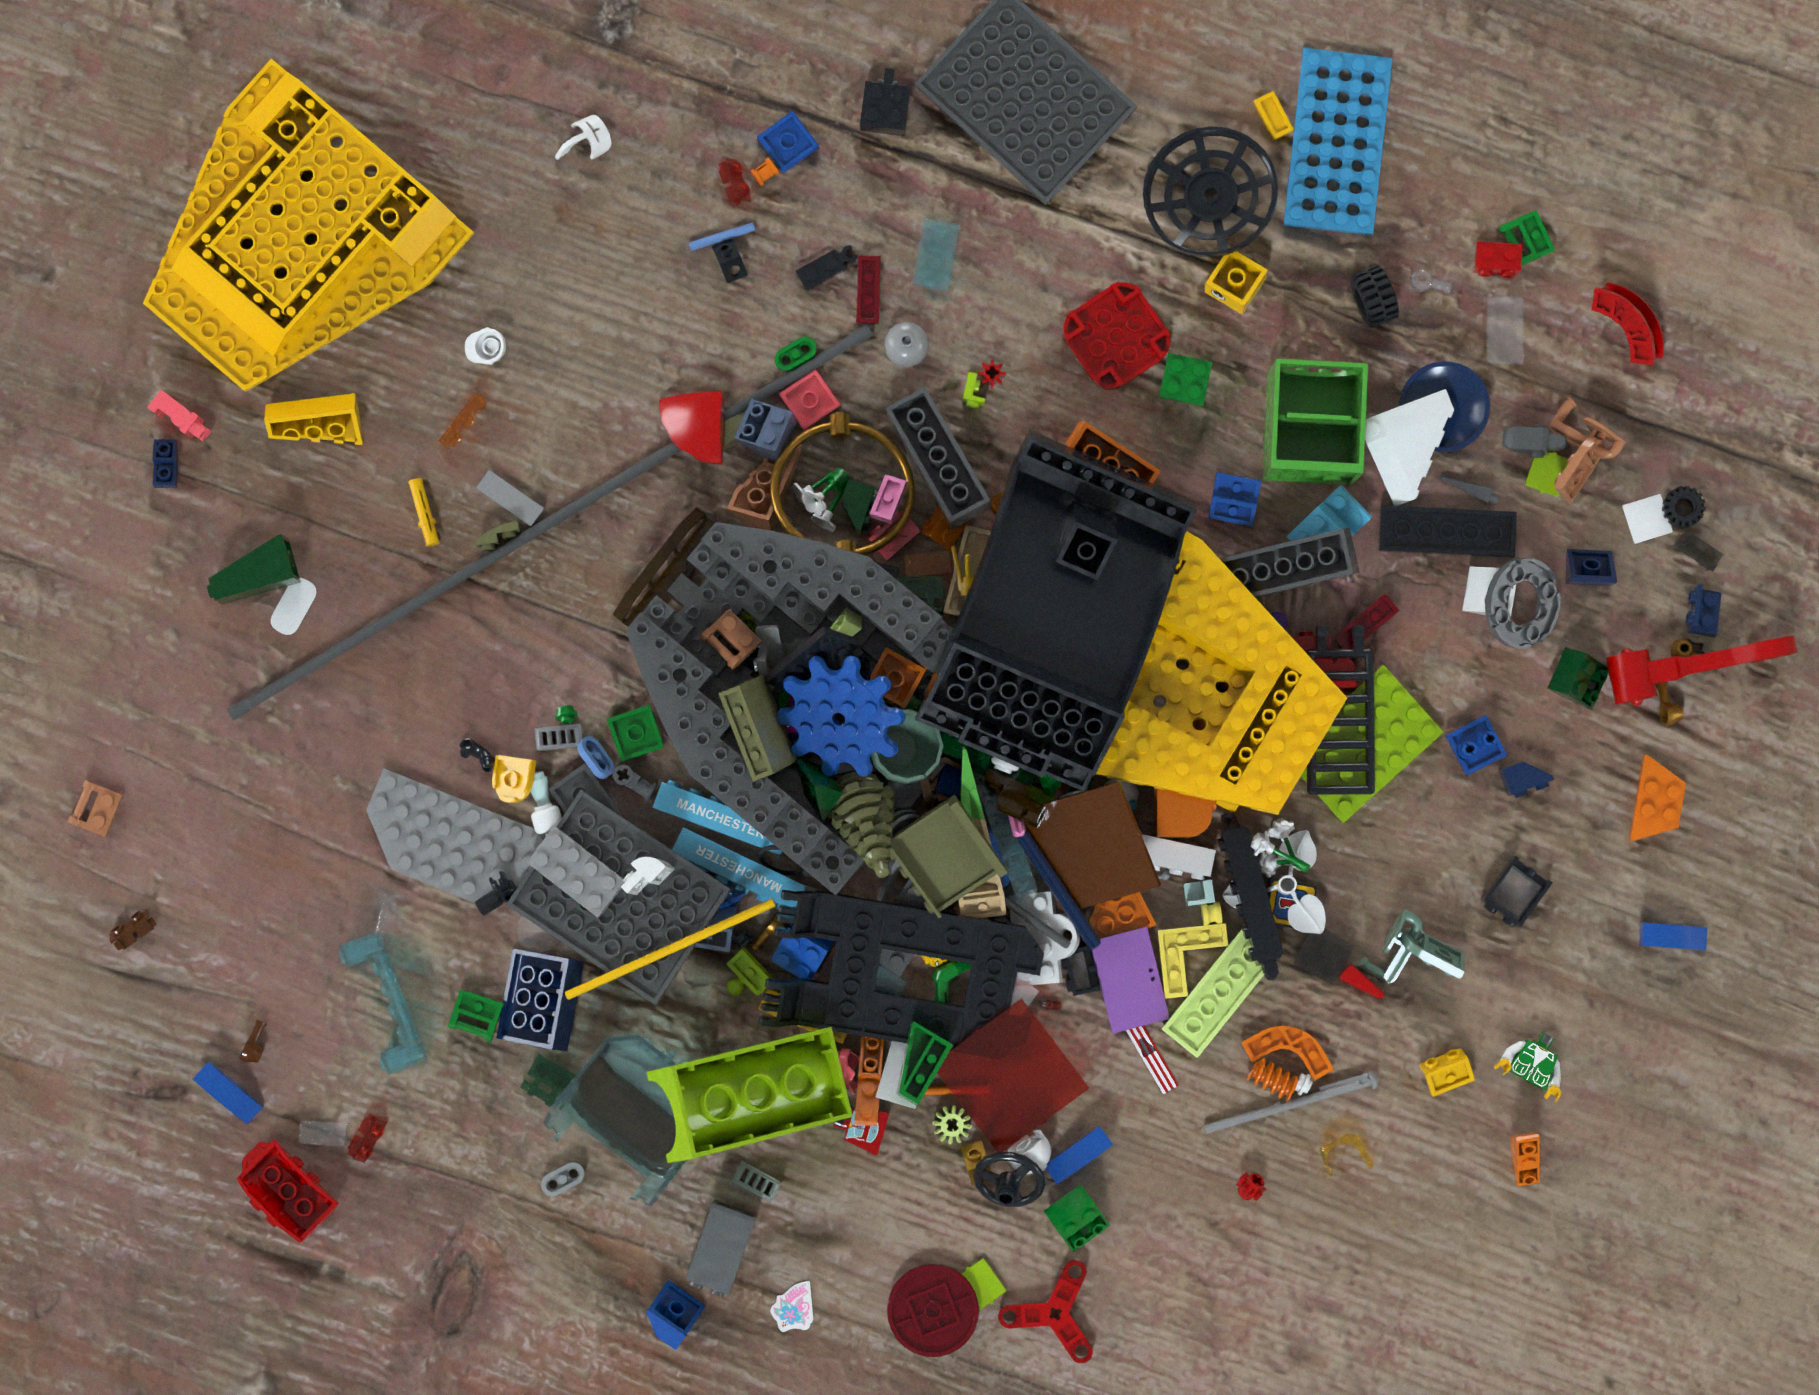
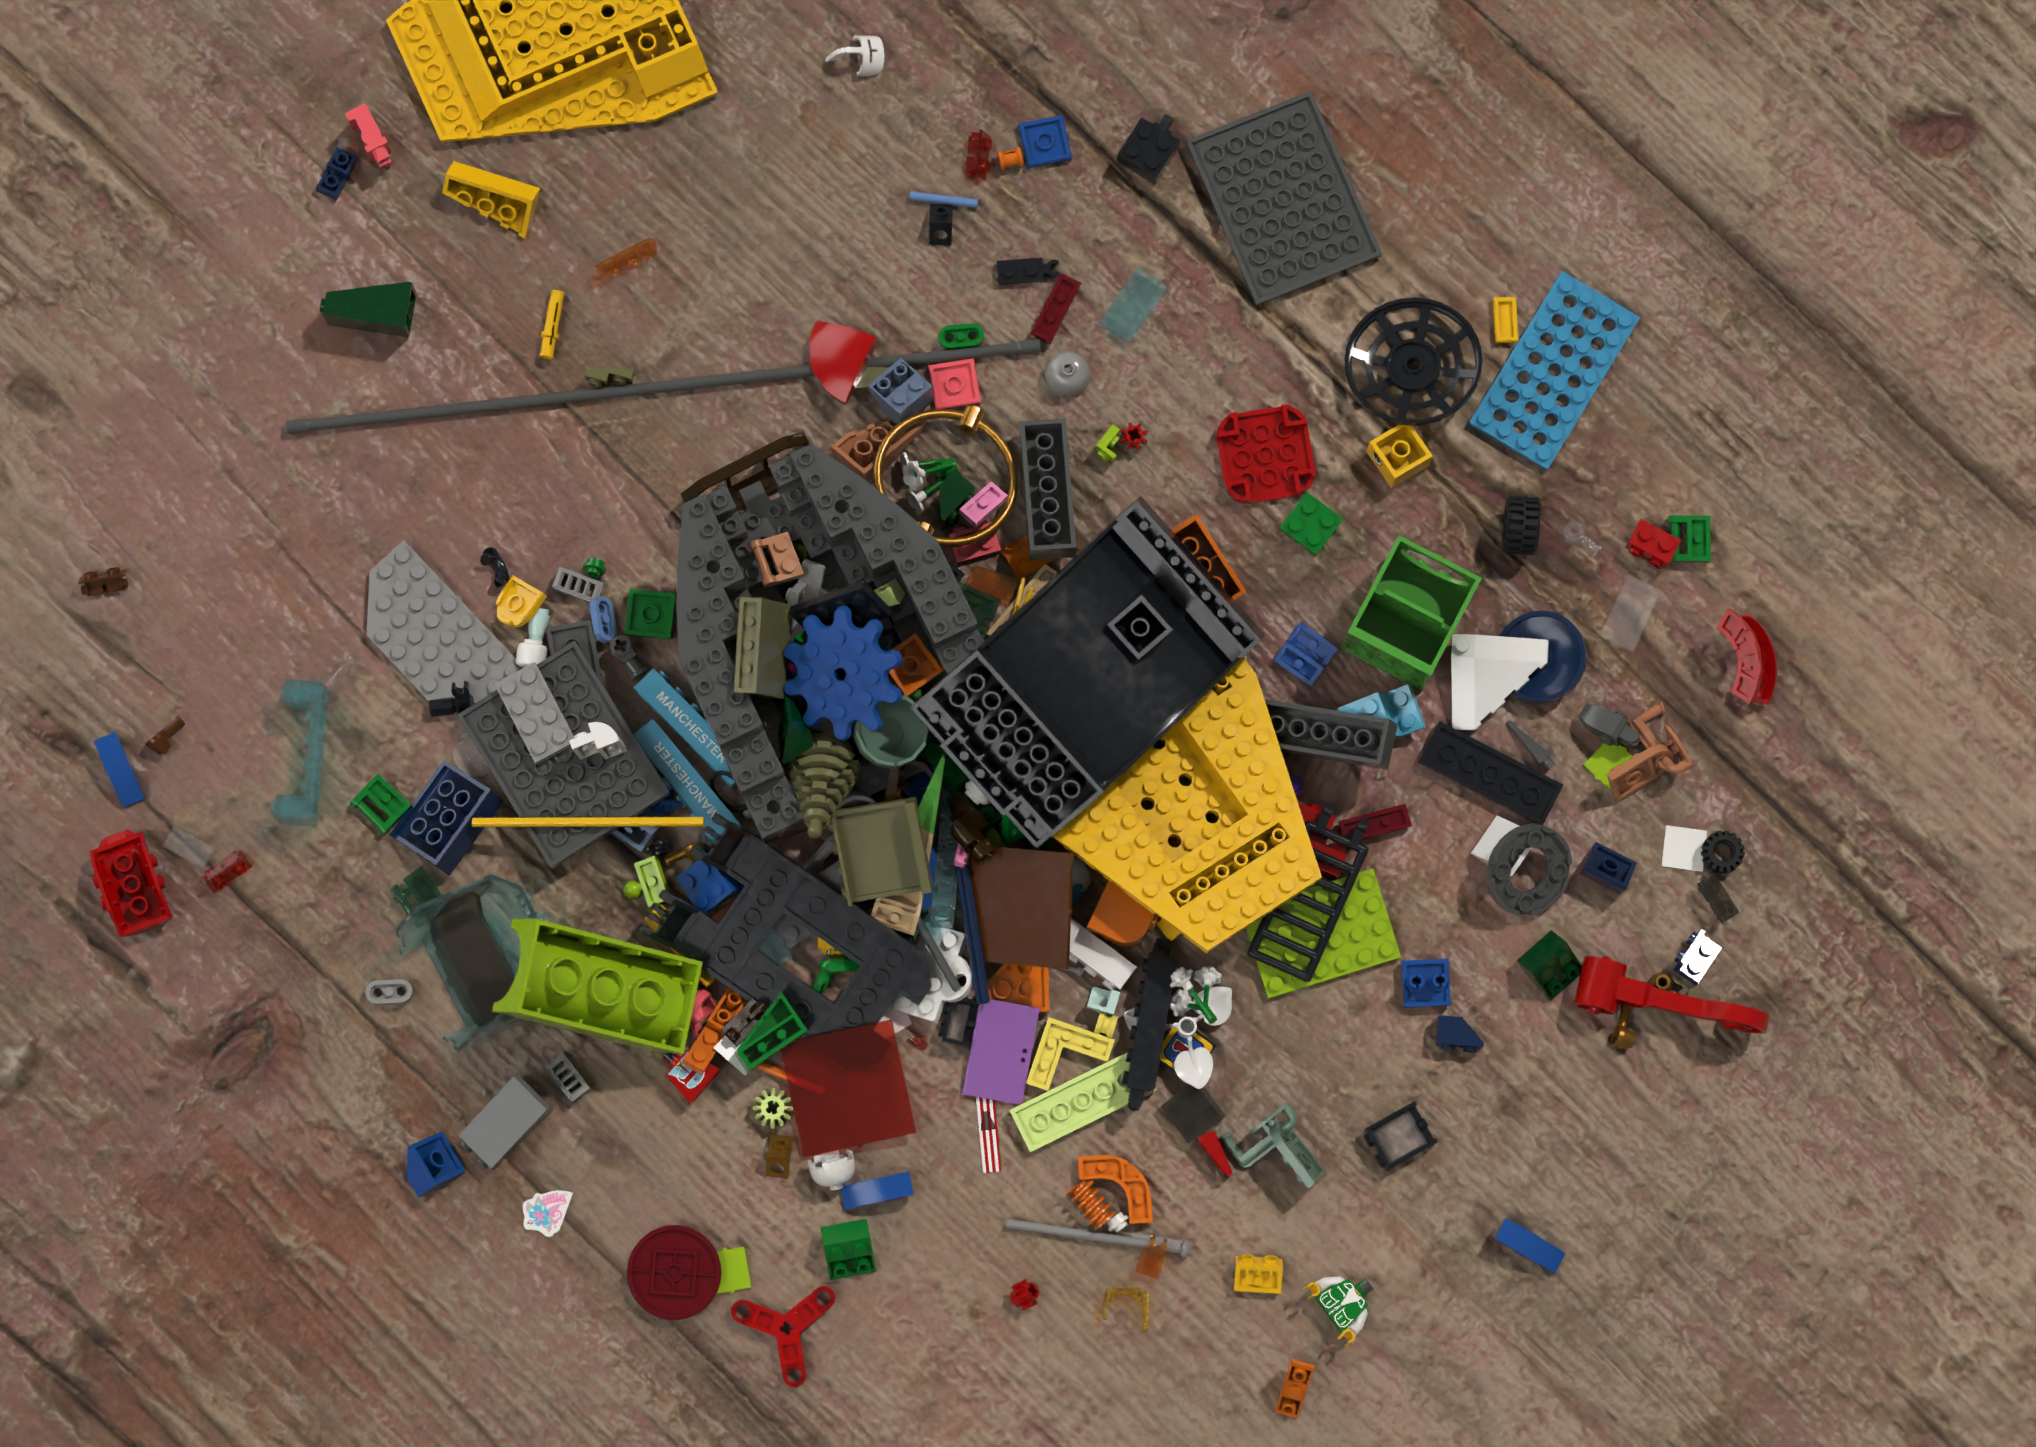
camera: 20 degrees right, 5 degrees down
nougat plate [68,780,124,837] -> none
white sticker [271,578,316,635] -> none
white hat [465,327,506,365] -> none
light grey tile [476,470,545,527] -> none
black piece [973,1152,1046,1207] -> none
orange wing [1629,754,1686,841] -> none
none -> dark brown hinge [720,999,767,1047]
none -> clear orange plate [1136,1234,1167,1279]

